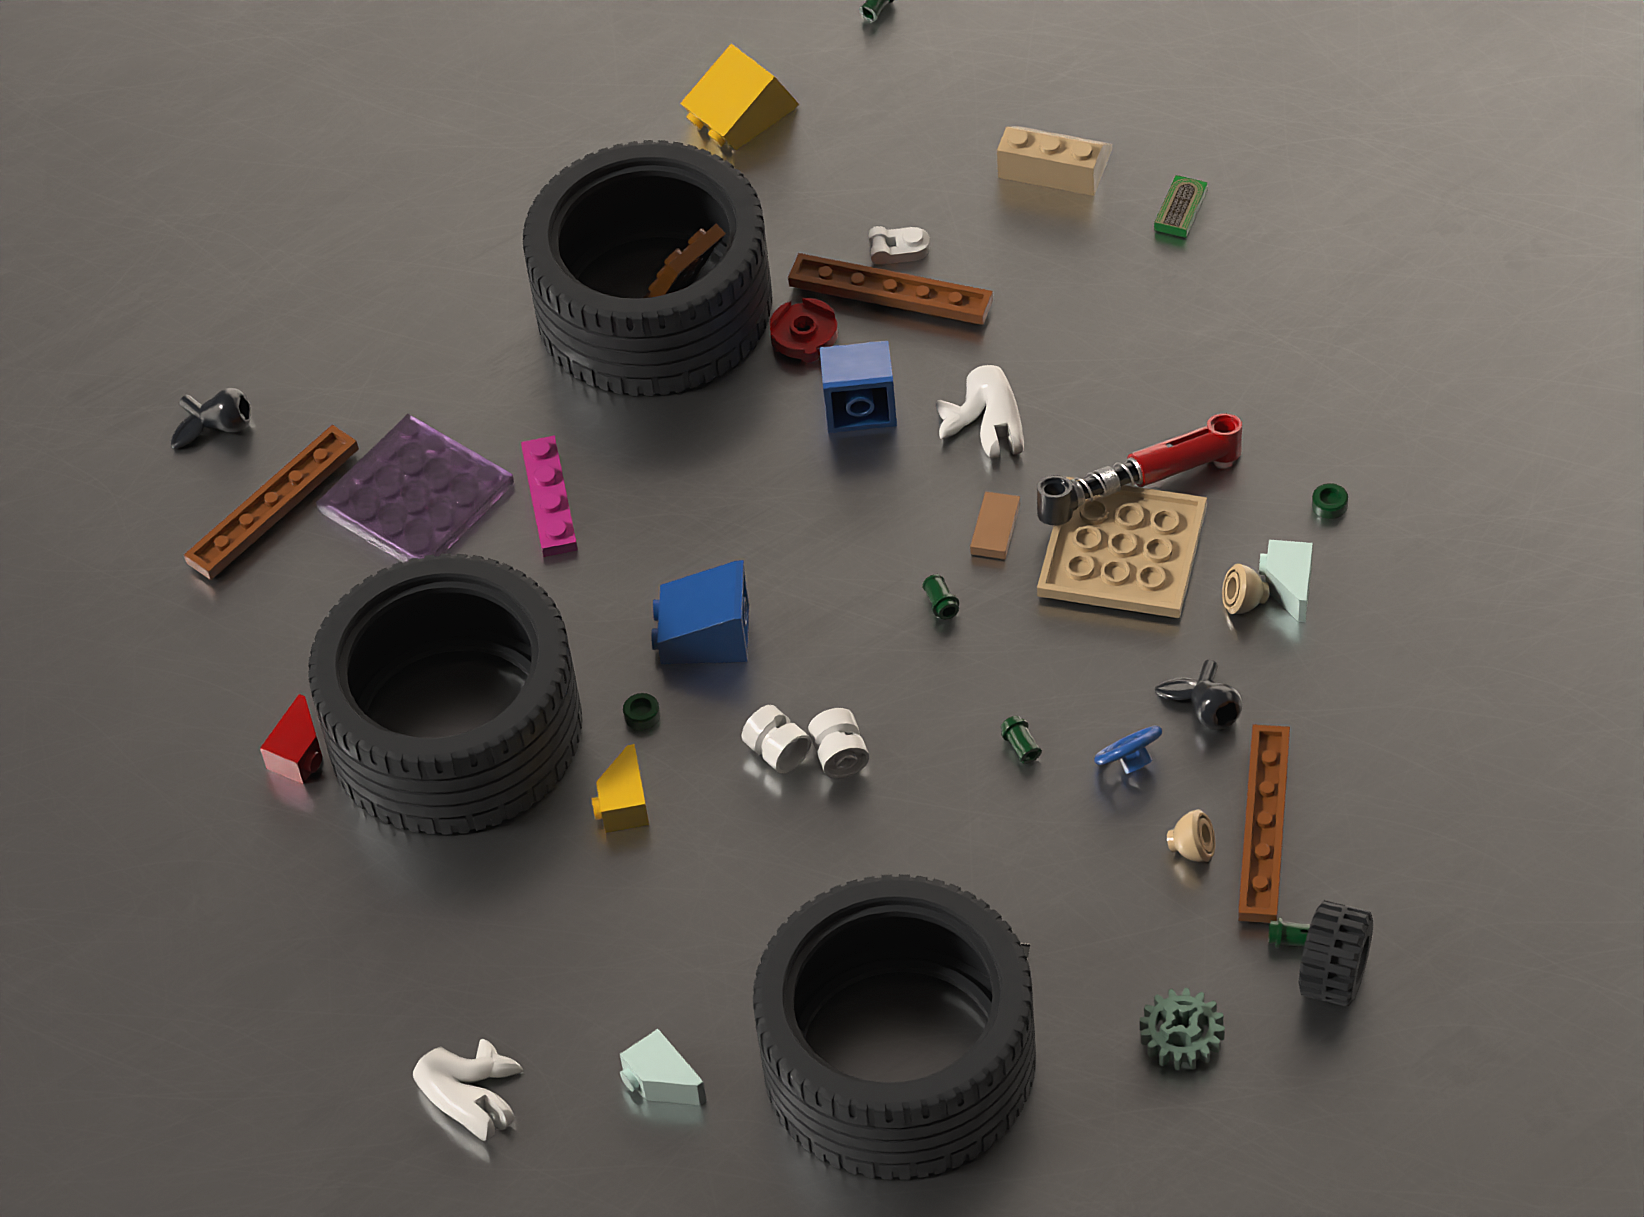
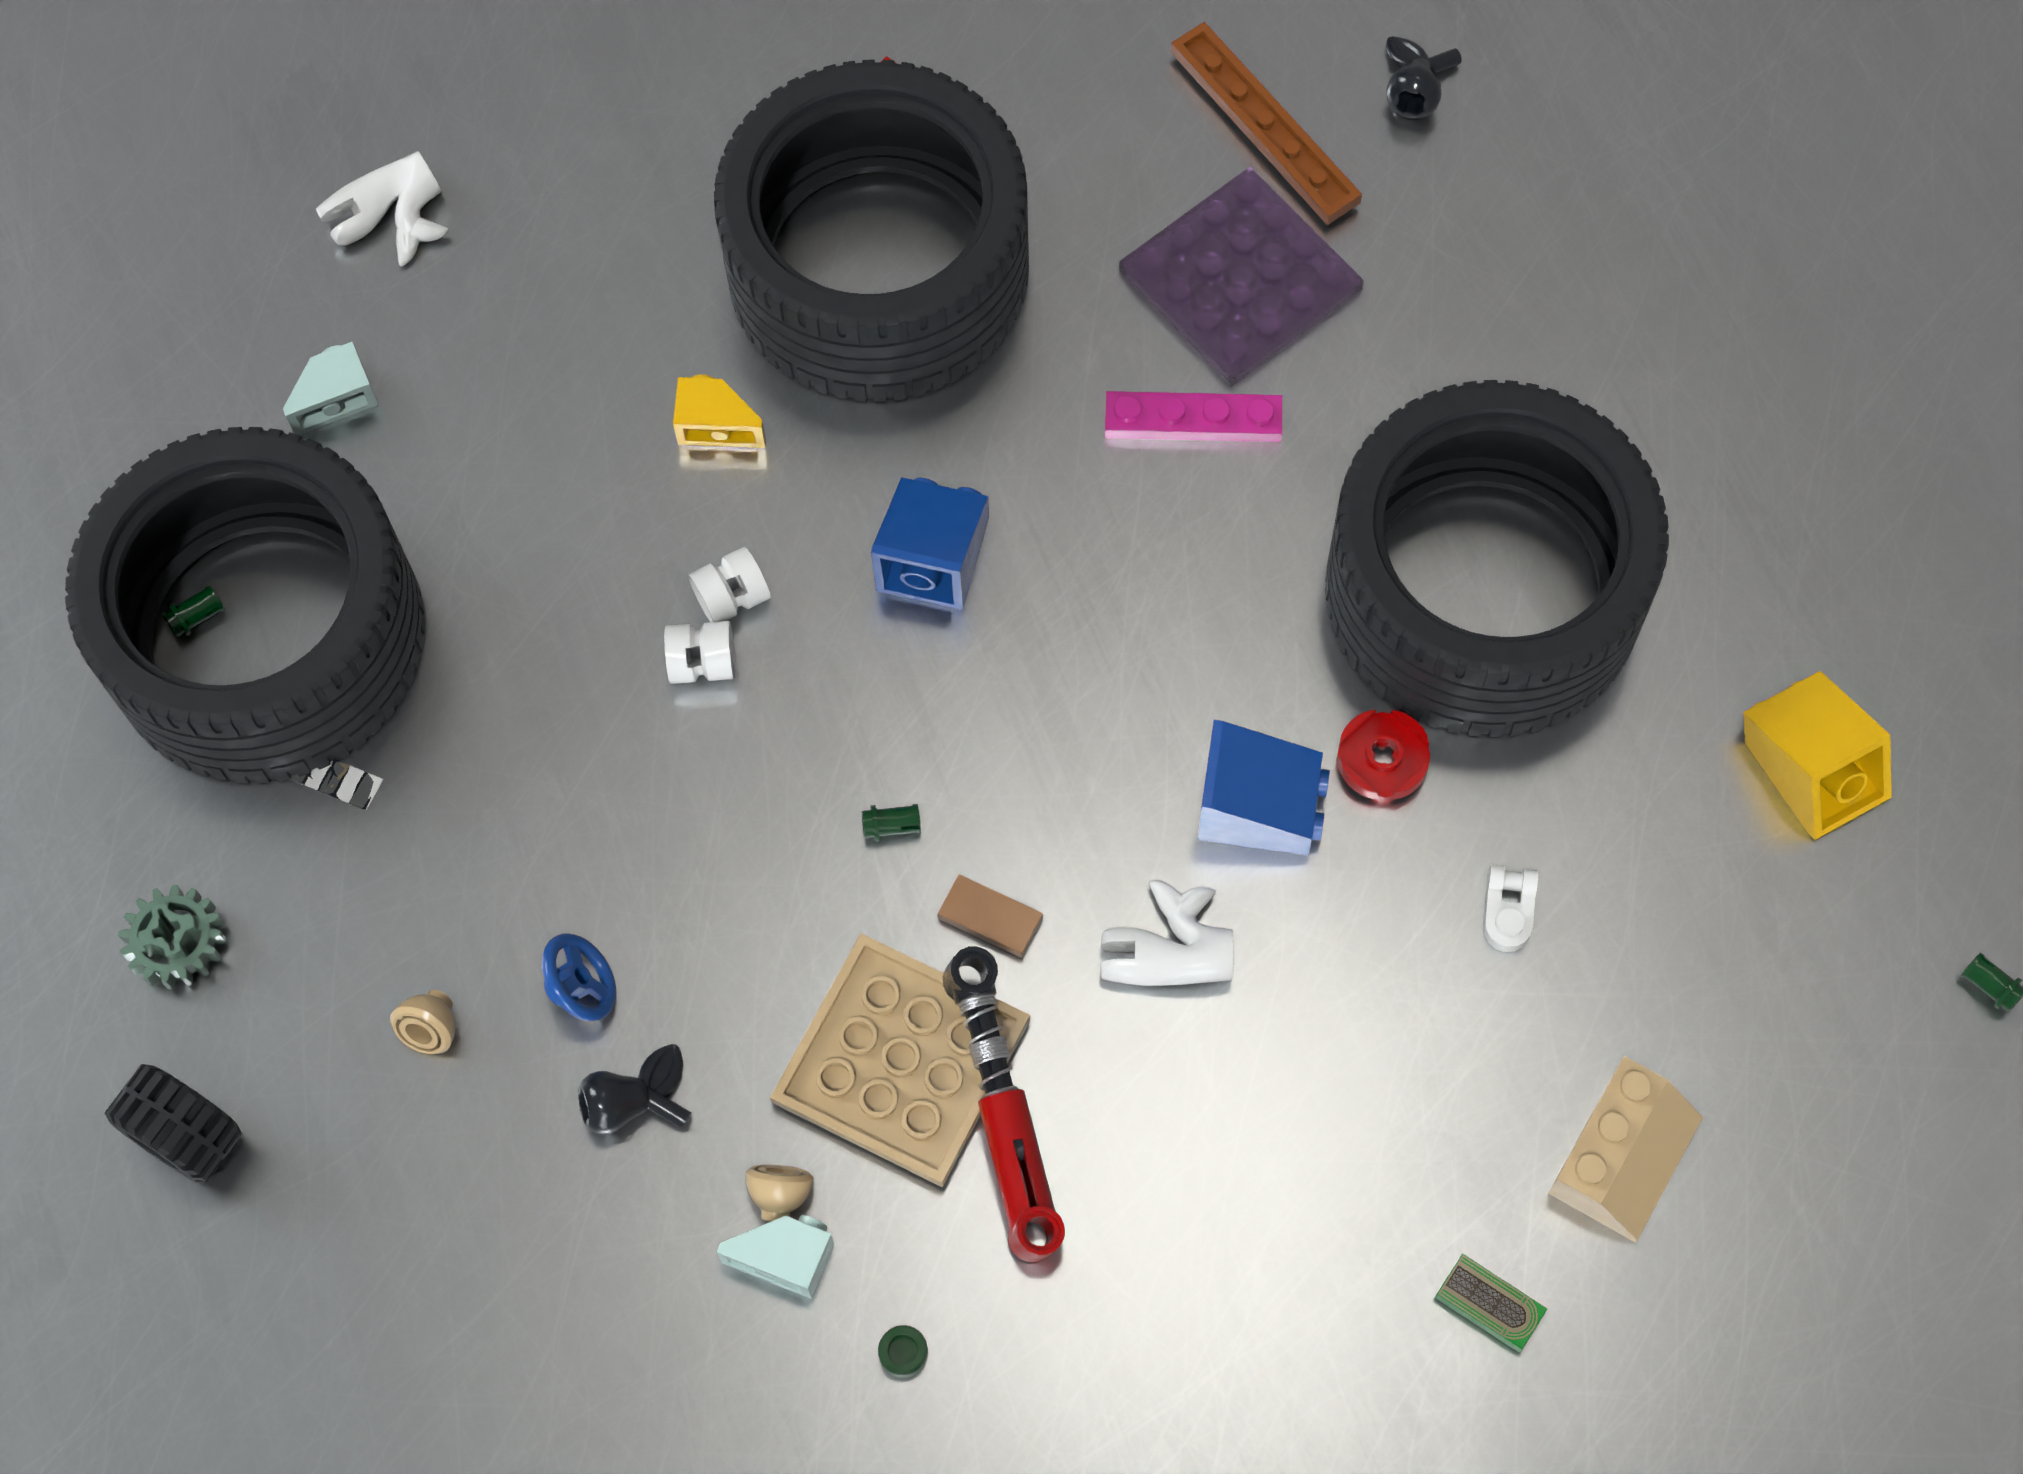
camera: 100 degrees right, 15 degrees up
dark green tile [623,693,660,730] -> none
reddish brown plate [643,224,726,298] -> none
dark orange plate [788,253,993,325] -> none
dark green pin [1001,715,1042,764] -> none
dark orange plate [1238,724,1290,923] -> none
dark green pin [1268,917,1310,948] -> none

